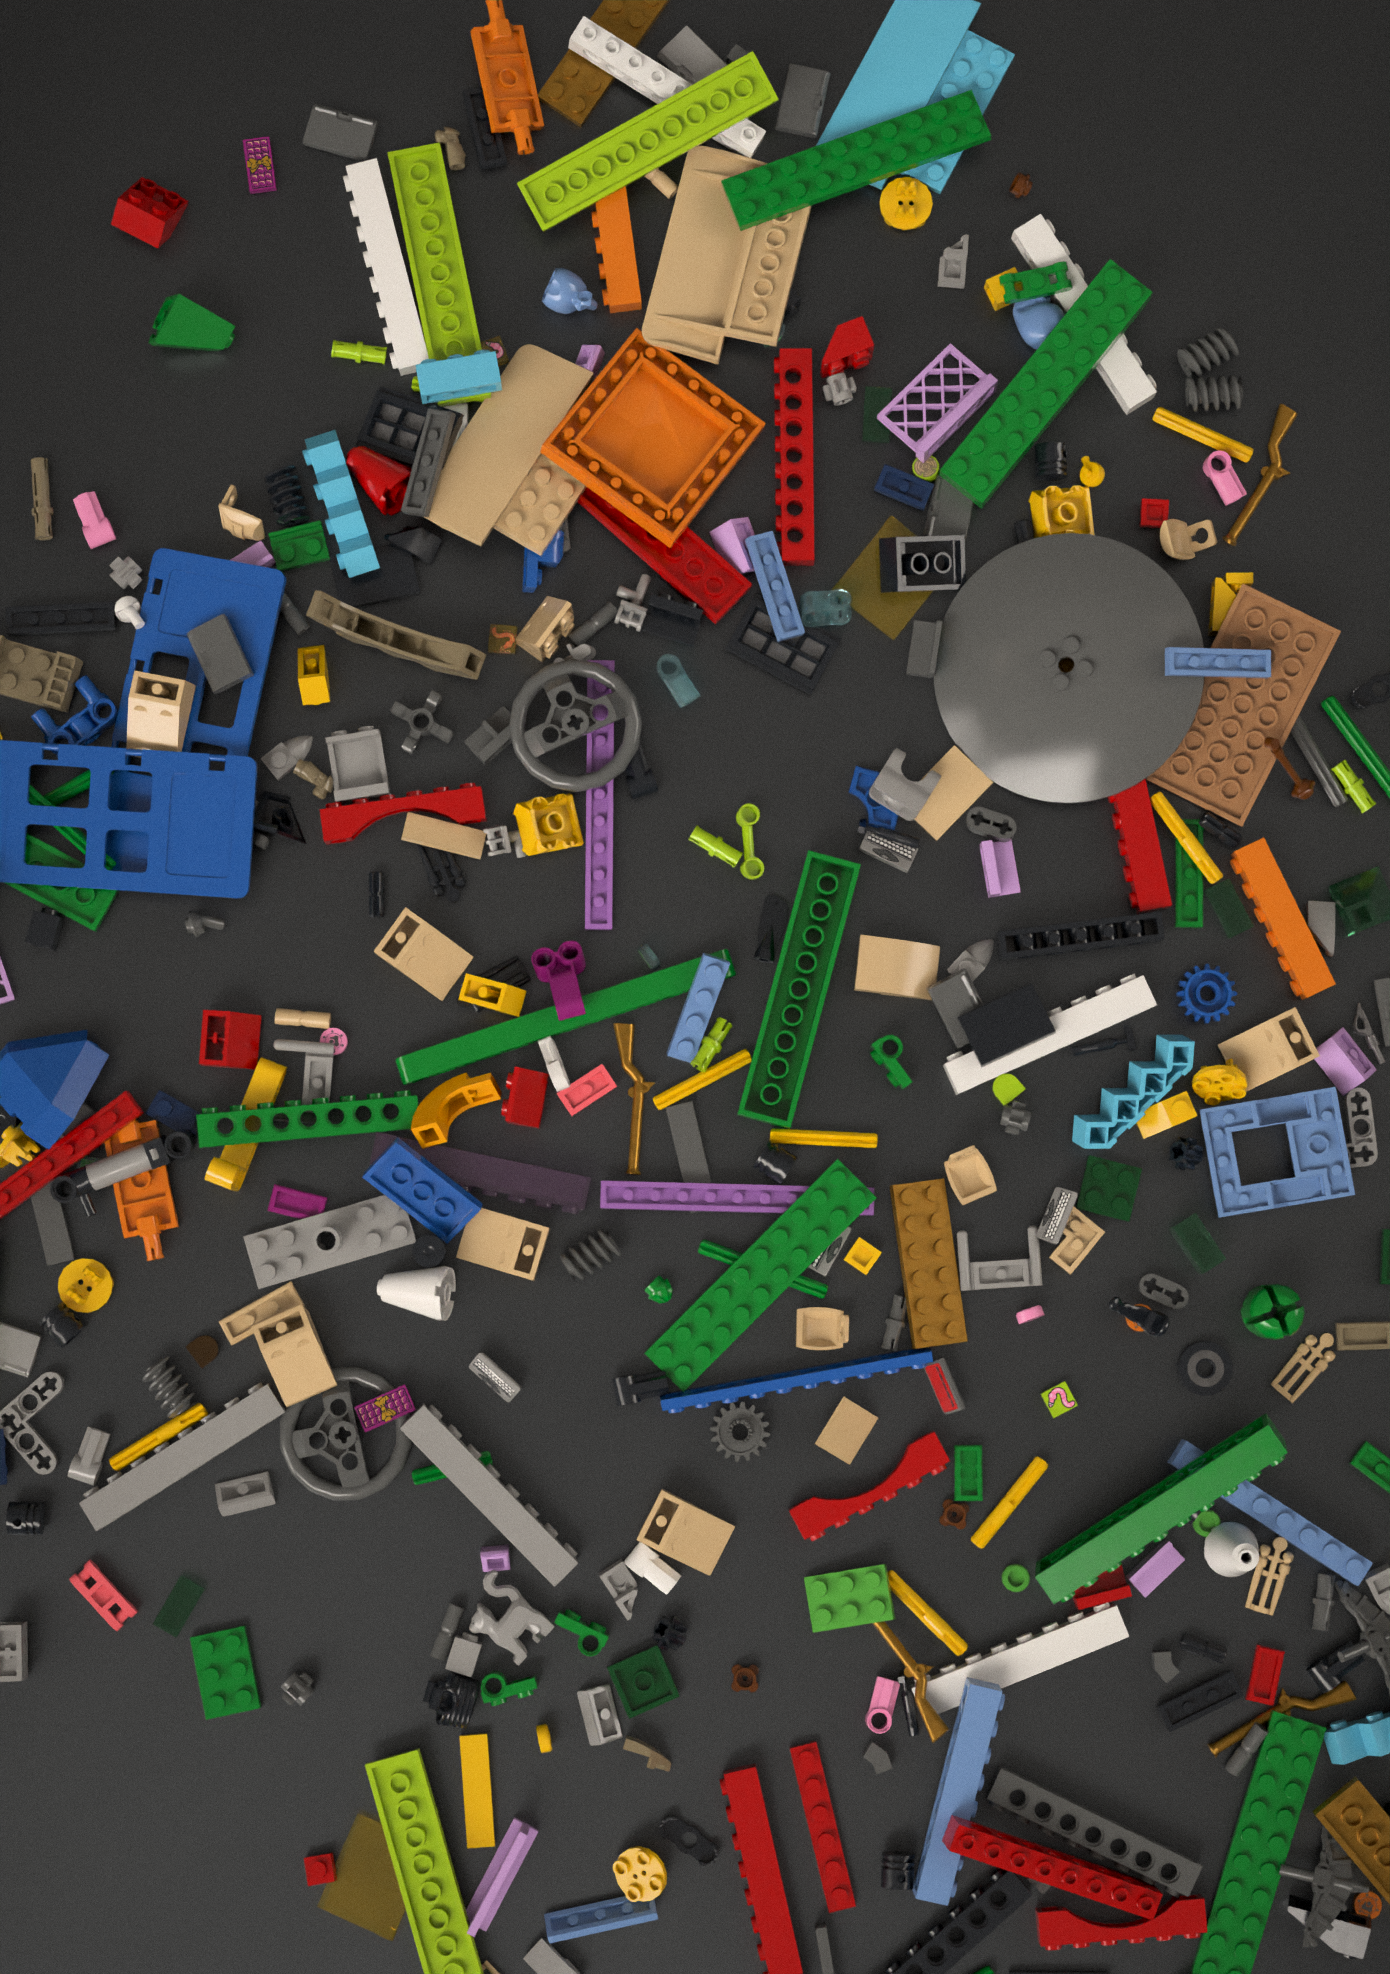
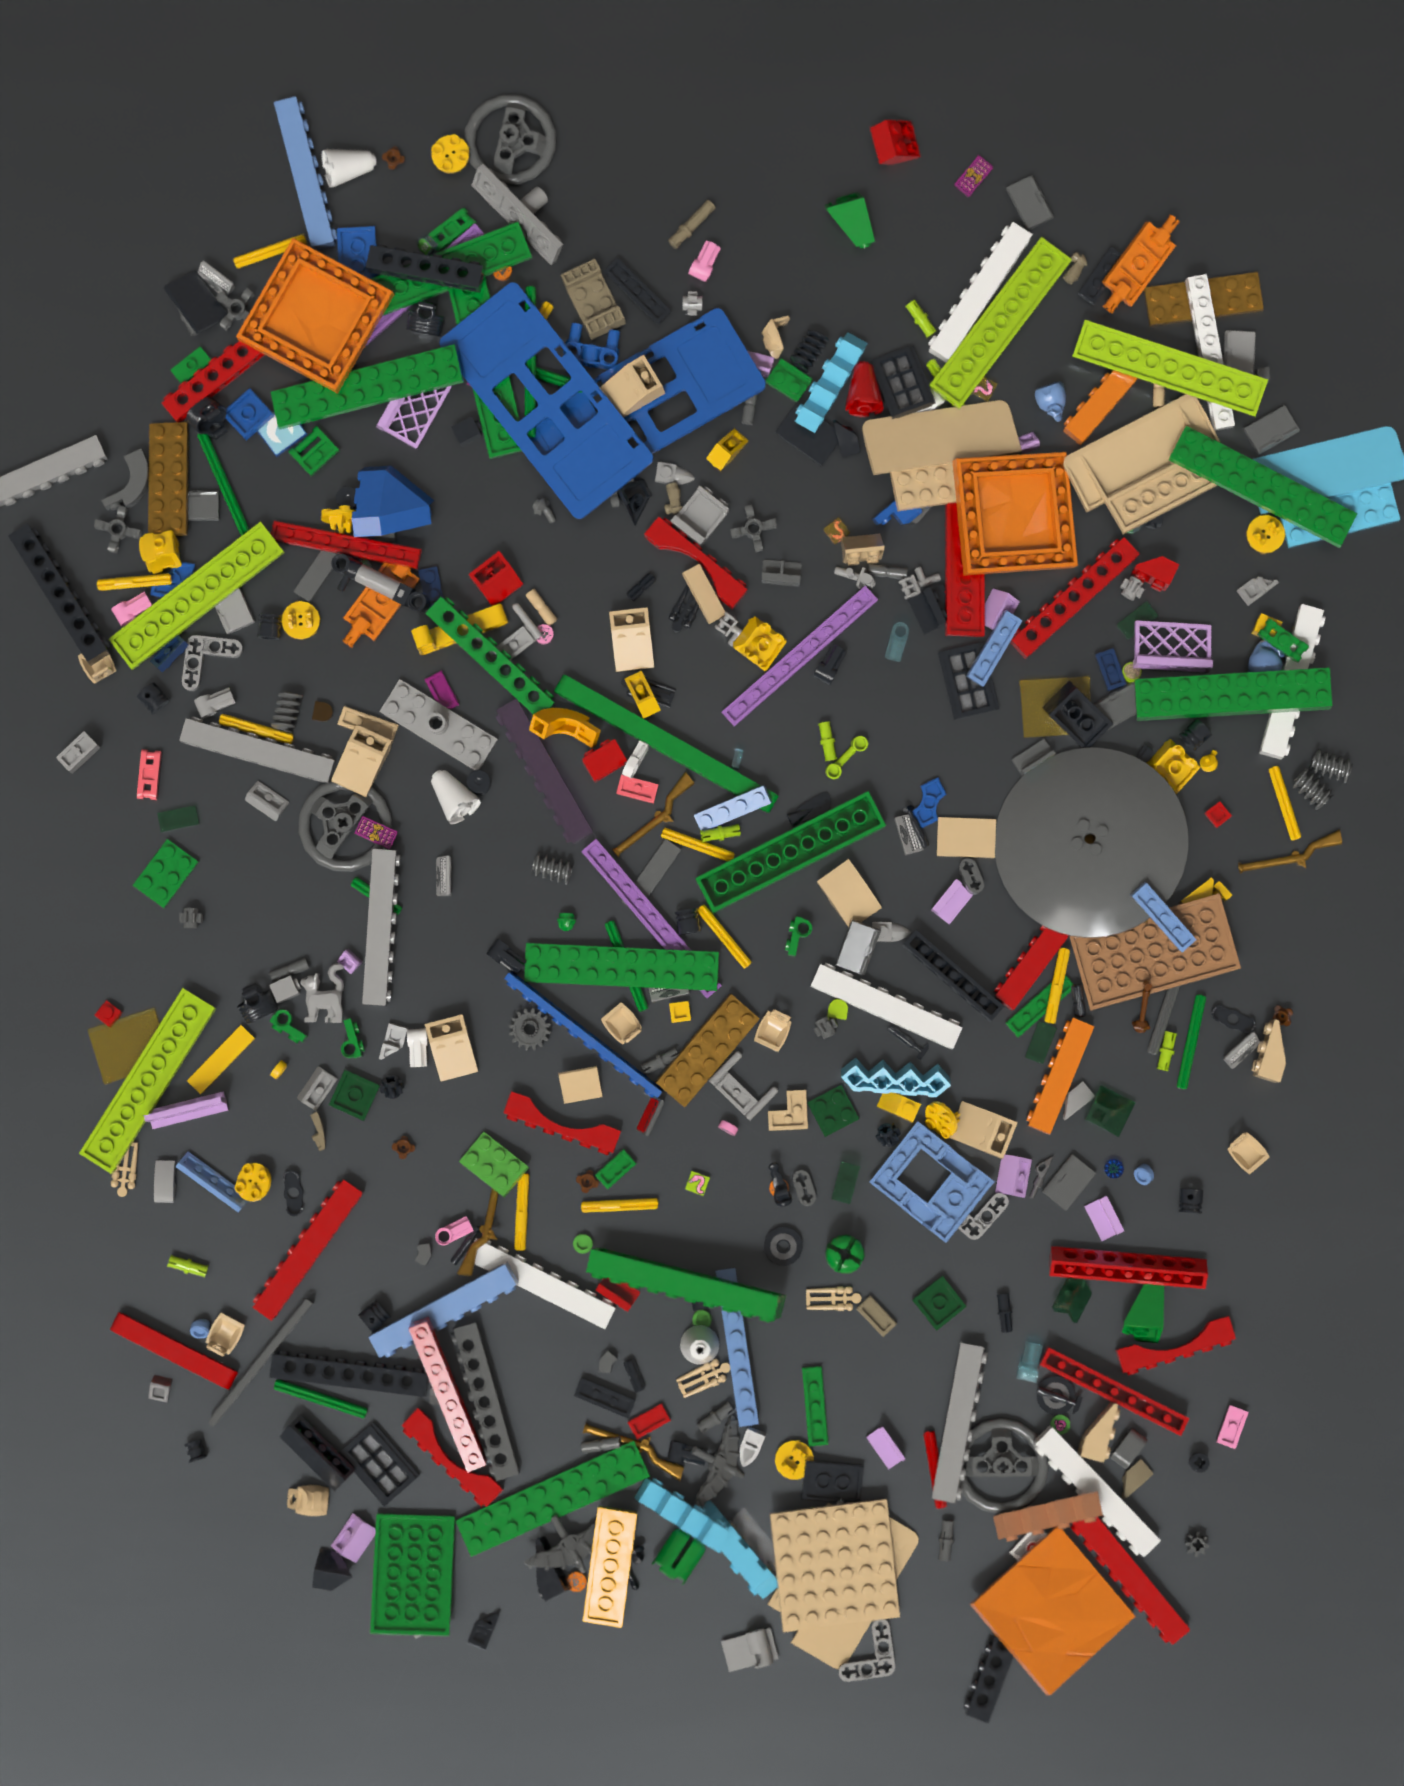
camera: 50 degrees right, 0 degrees up
white plate [114,596,145,629] -> none
dark grey piece [186,614,254,694] -> none
dark tan arch [306,590,486,680] -> none
blue plate [362,1137,483,1243] -> none
dark grey tile [401,408,456,517] -> none
medium azure brick [415,350,502,404] -> none
tan slope [456,1208,550,1281] -> none
dark grey piece [509,659,642,792] -> none
magenta piece [531,940,586,1021] -> none
red plate [789,1741,856,1913] -> none
clear light blue piece [800,589,852,627] -> none
light grey piece [869,748,941,821] -> none
black tile [958,983,1056,1068] -> none
reddish brown plate [1009,172,1033,198] -> none
slope [1036,1187,1078,1244] -> none
lavender panel [1125,1539,1185,1598] -> none
tan piece [1160,519,1217,560] -> none
blue gear [1176,964,1237,1024] -> none
bright pink piece [1203,450,1247,506] -> none

